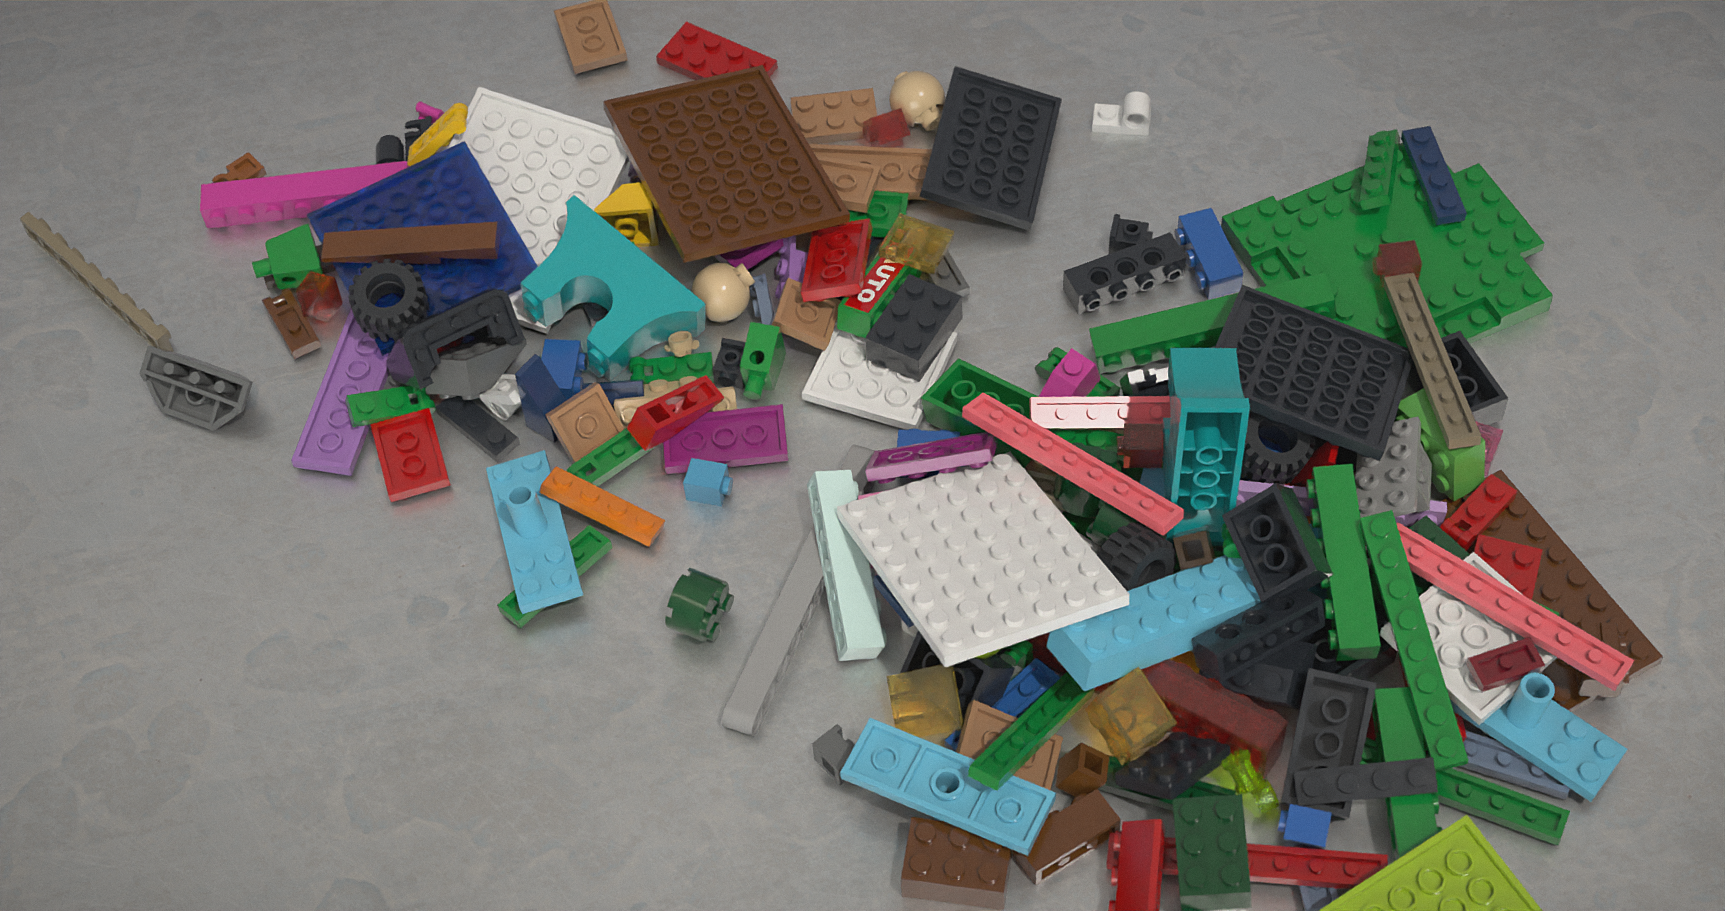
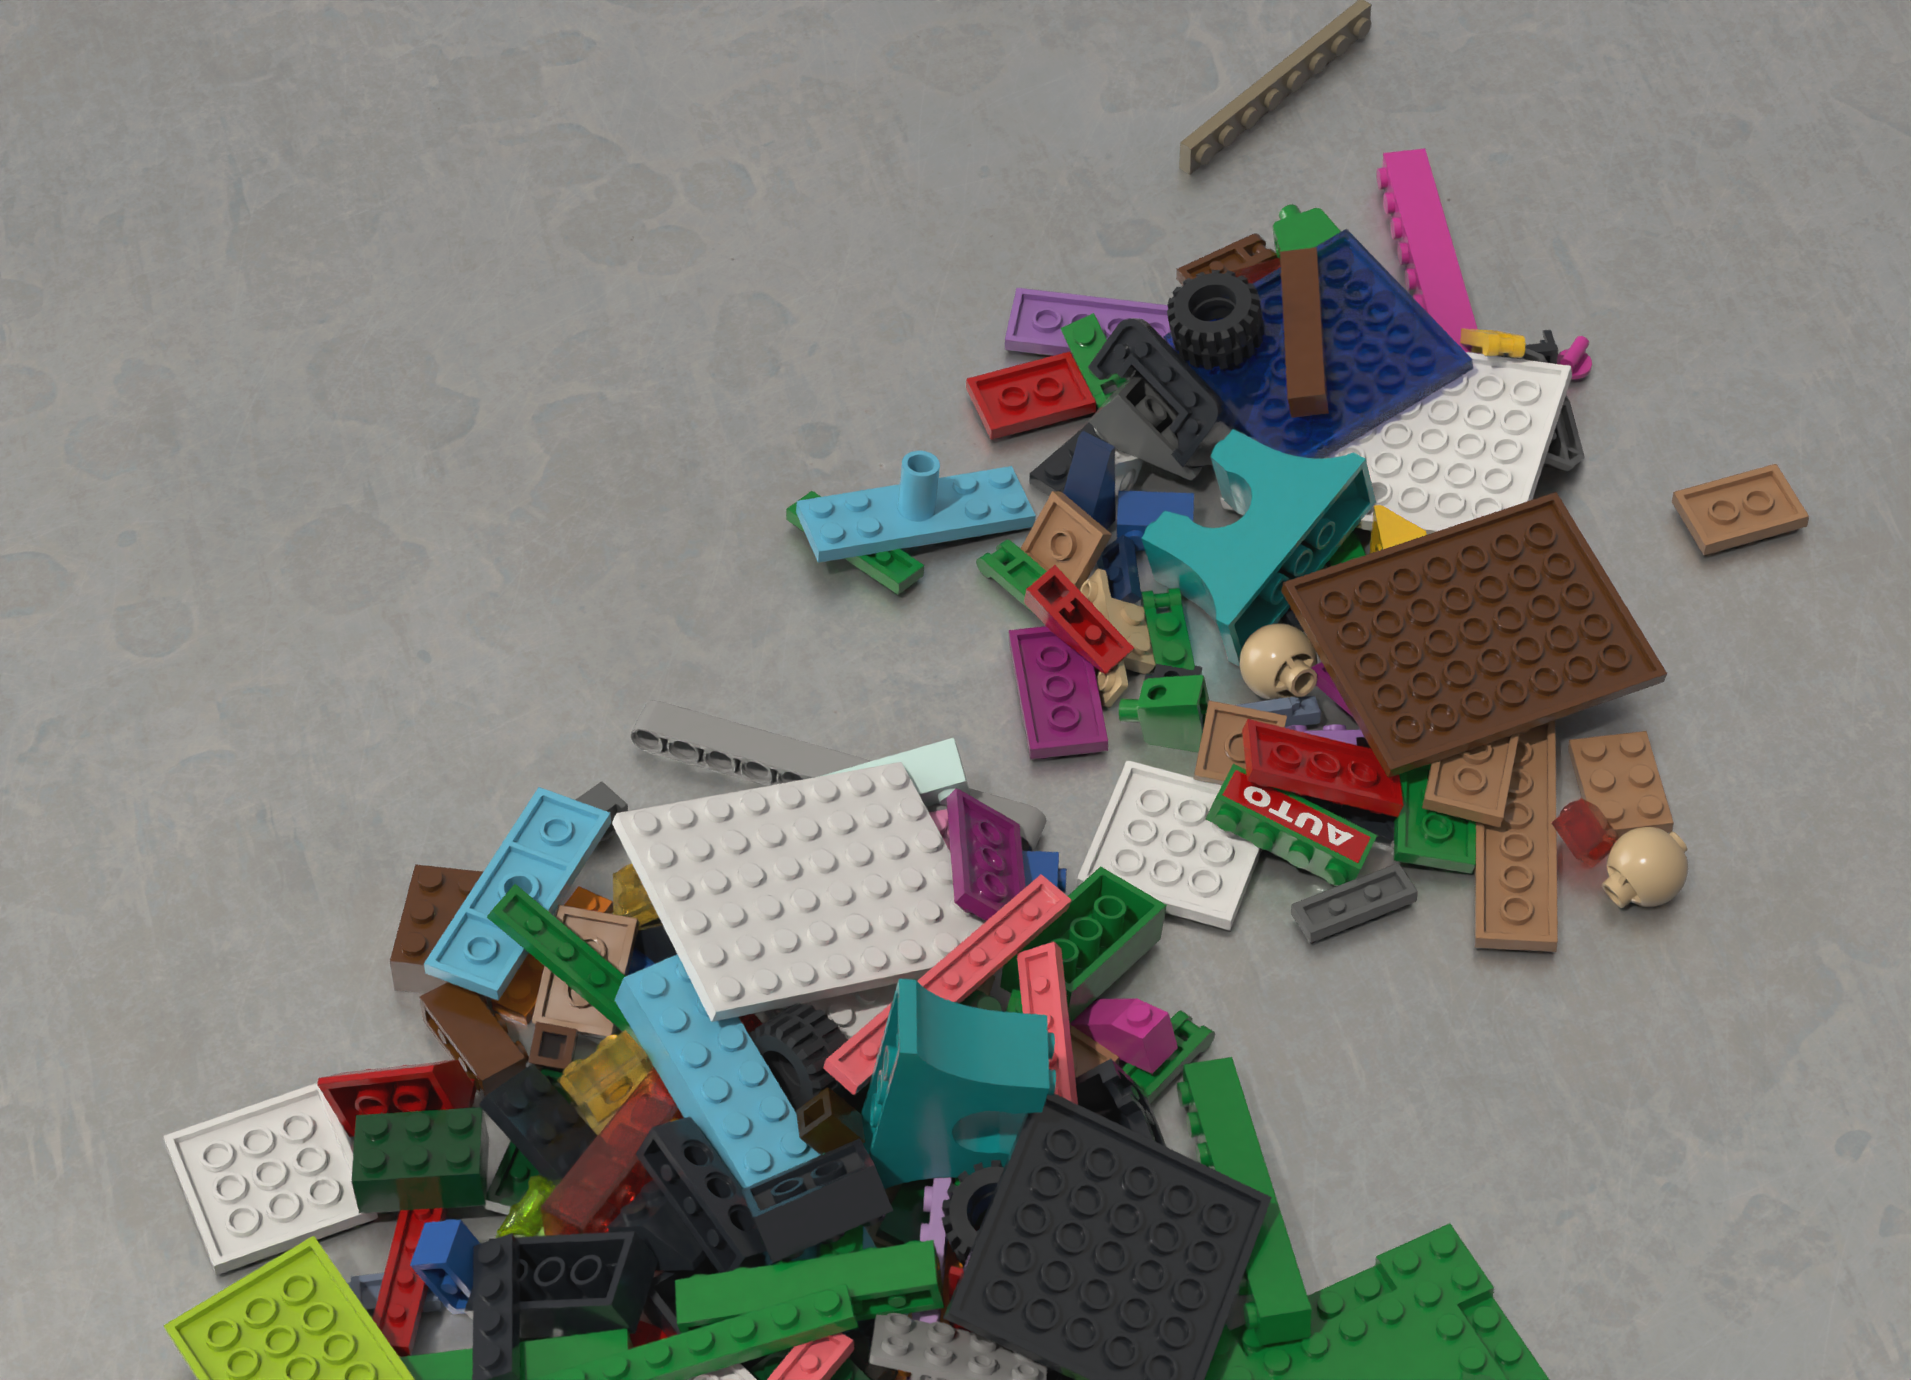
camera: 85 degrees right, 5 degrees down
dark grey wedge [139,345,253,431] -> none
dark orange plate [212,152,267,183] -> none
black brick [376,135,404,164] -> none
orange plate [539,466,665,547] -> none
red plate [656,21,778,80] -> none
tan plate [664,331,700,357] -> none
dark green brick [665,568,734,642] -> none
dark azure brick [683,458,733,507] -> none
black brick [865,274,963,382] -> none
clear yellow plate [878,213,955,274] -> none
black plate [919,66,1062,230] -> none
black brick [1063,232,1186,315] -> none
white plate [1092,91,1151,136] -> none
black brick [1108,214,1154,255] -> none
blue brick [1174,207,1244,300] -> none

